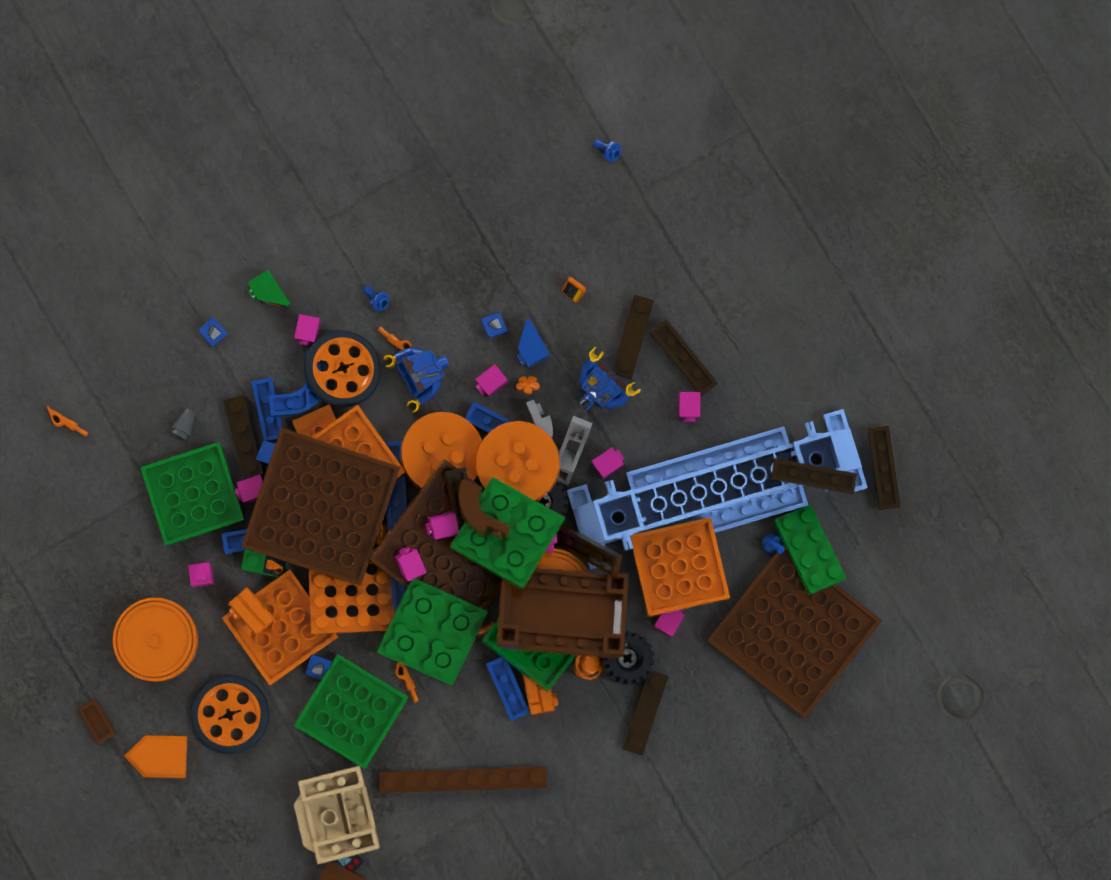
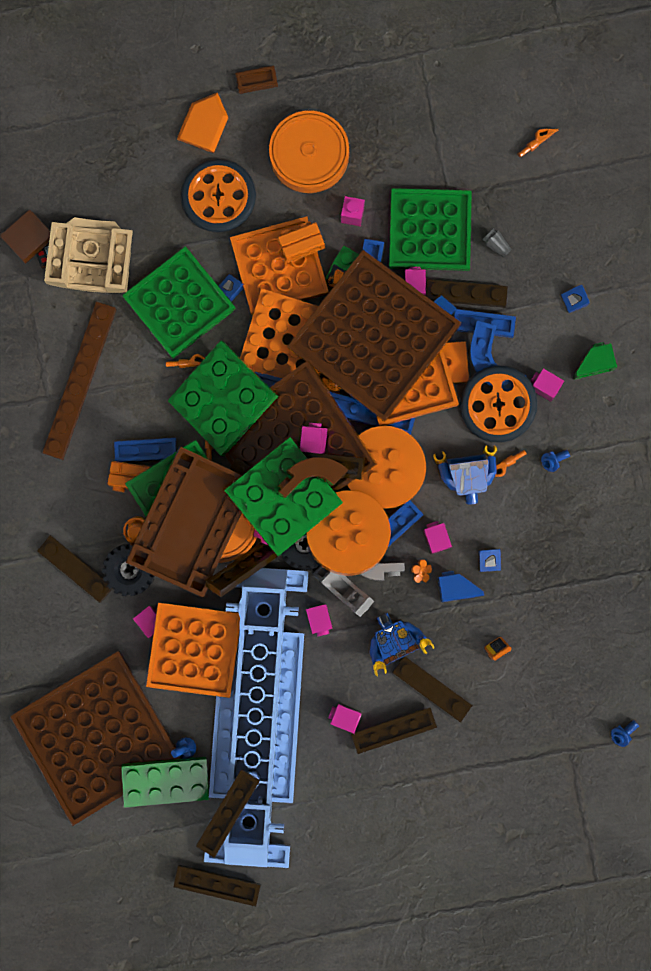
camera: 120 degrees right, 0 degrees up
dark pink brick [394,547,427,581] -> none

